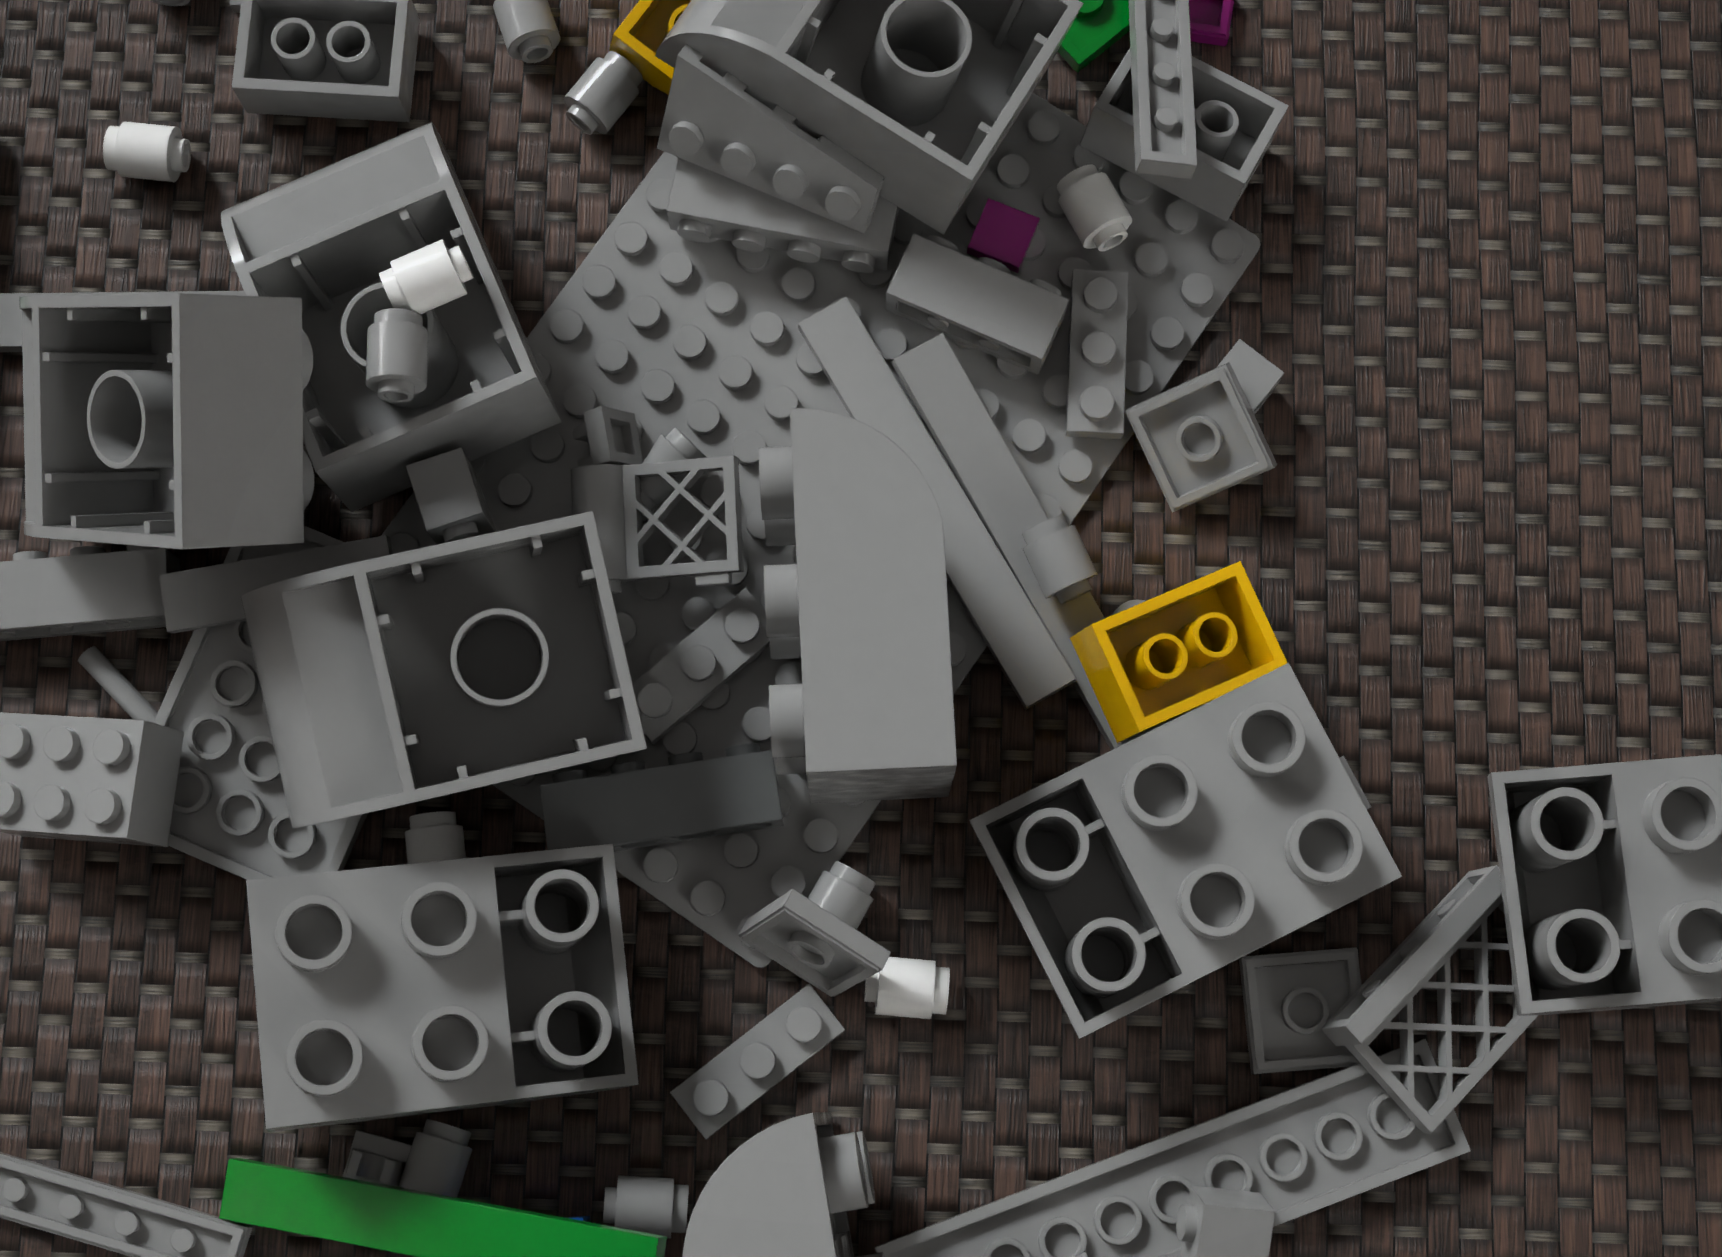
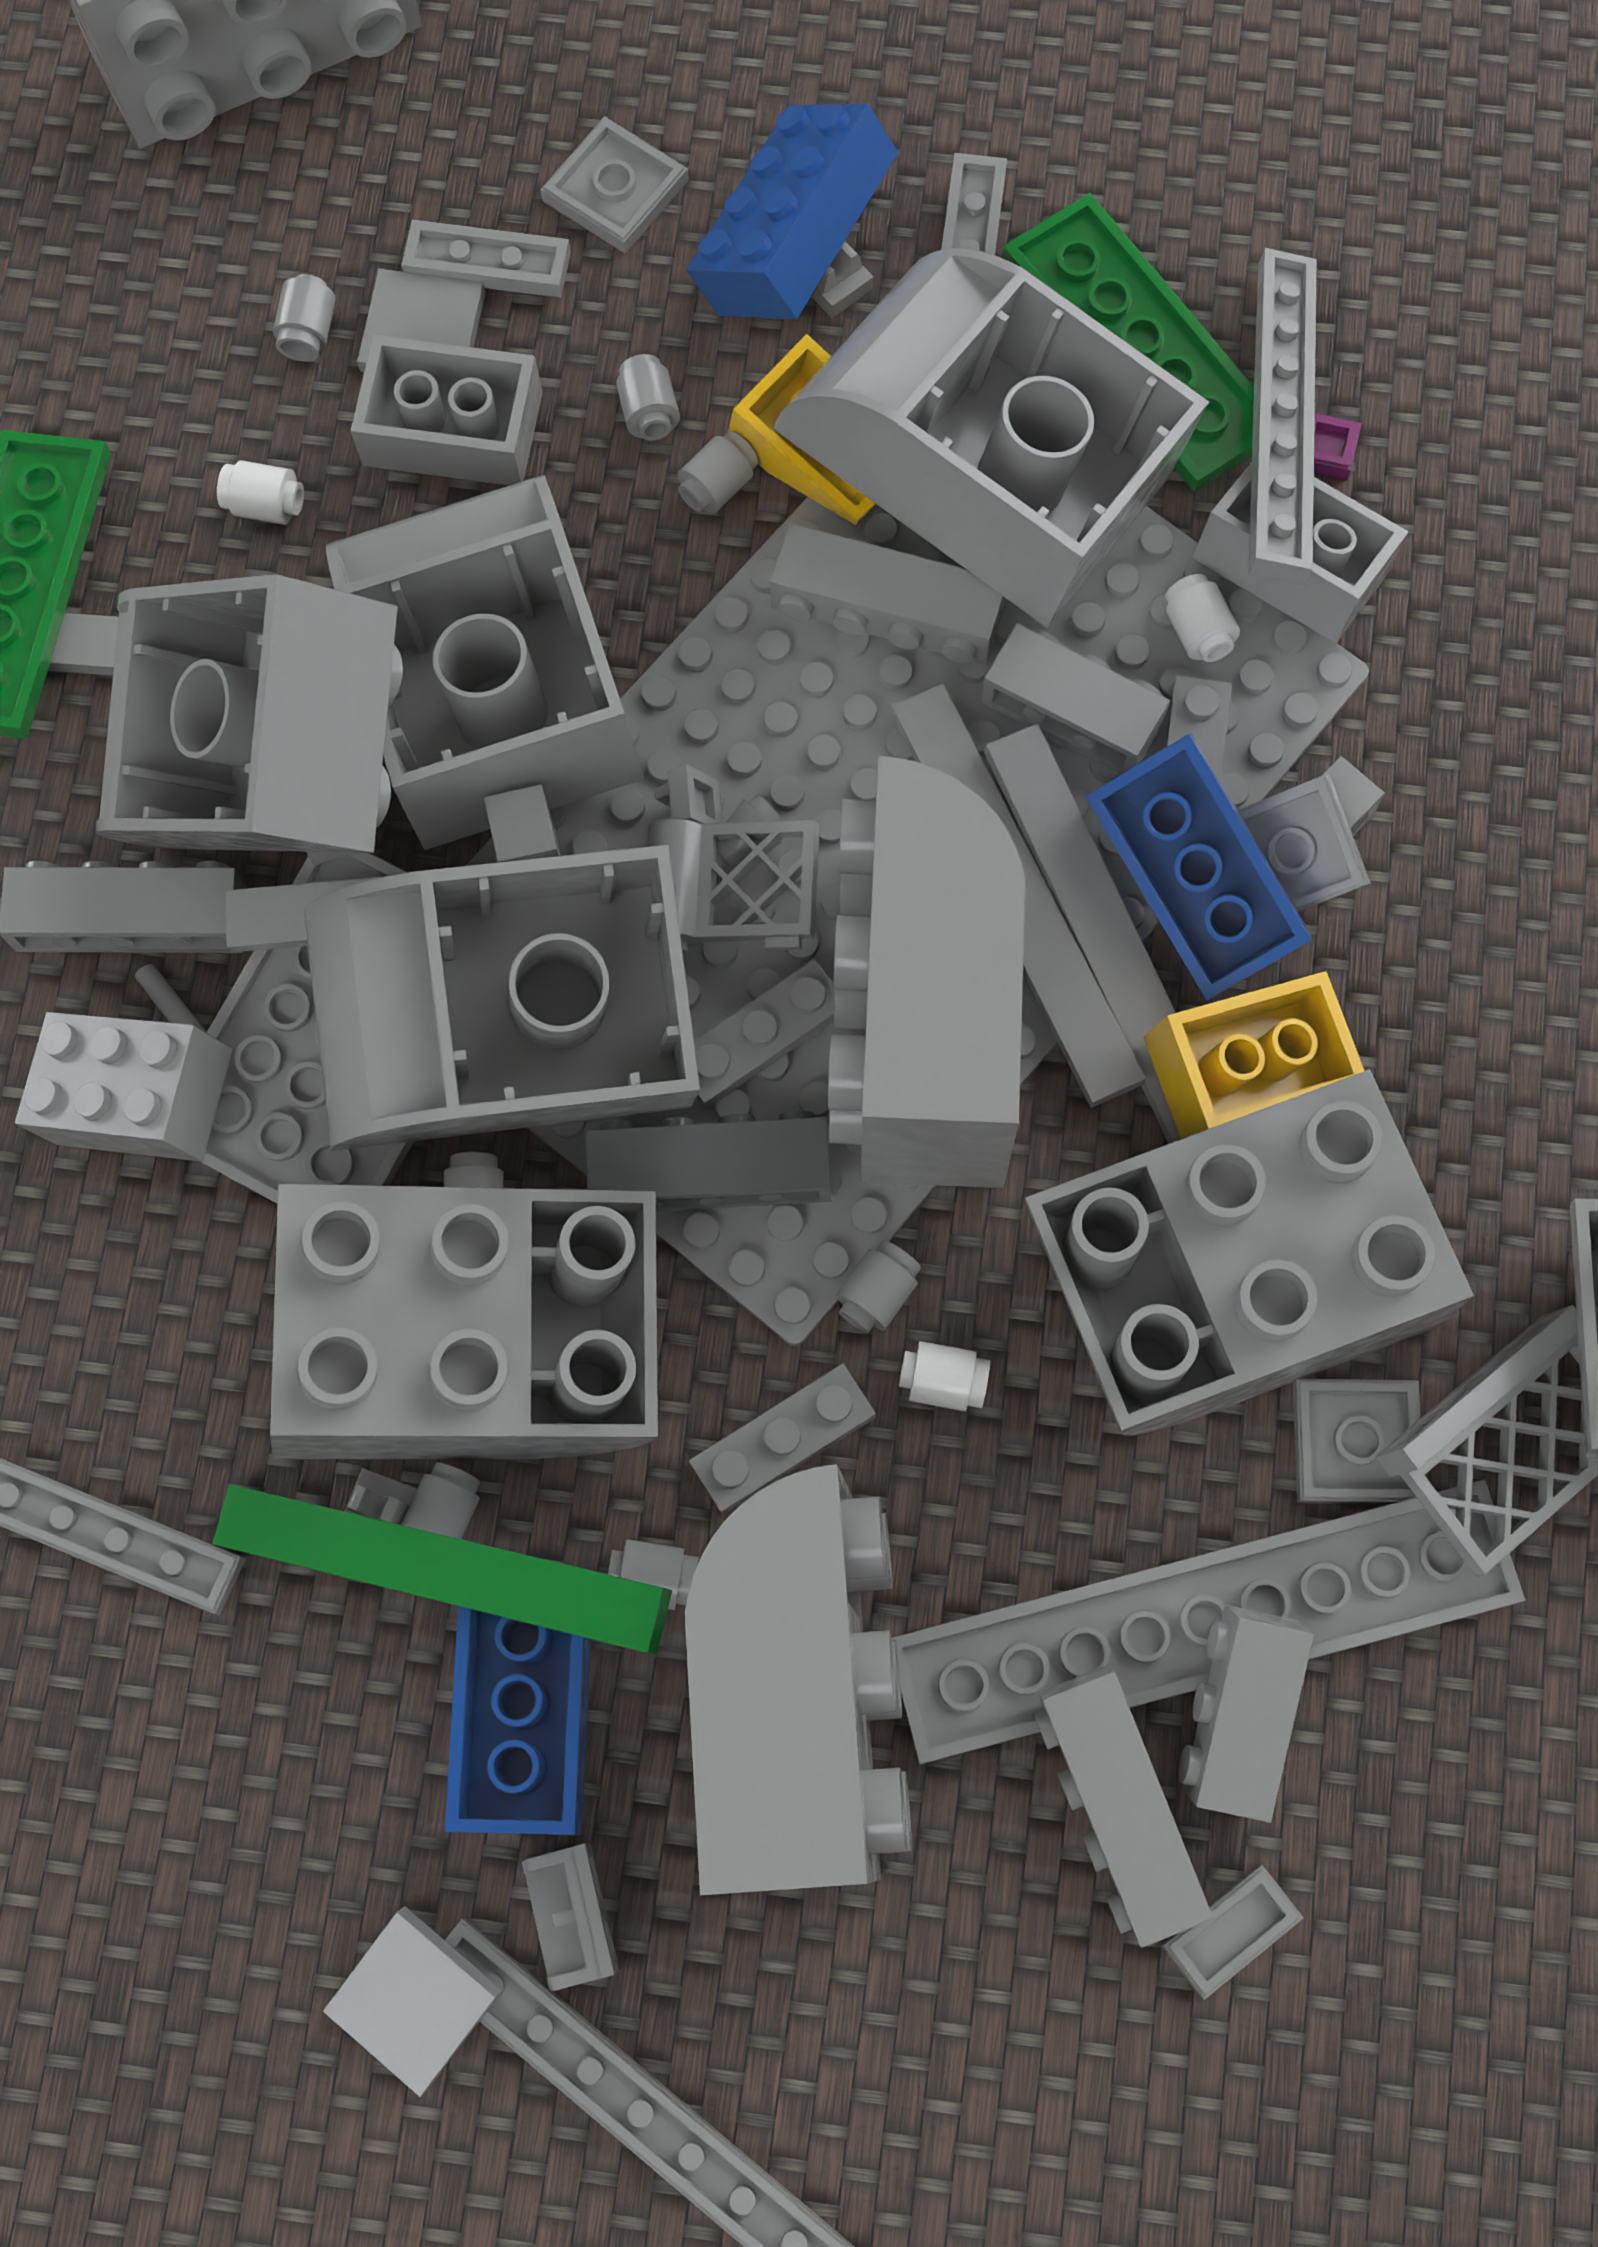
camera: 10 degrees right, 5 degrees down
light grey brick [366,308,428,403] -> none
white brick [379,239,473,314] -> none
light grey wing [657,44,885,233] -> none
light grey tile [738,889,891,997] -> none
magenta tile [967,198,1040,273] -> none
light grey brick [1022,514,1098,604] -> none
none -> blue brick [1085,733,1312,1001]

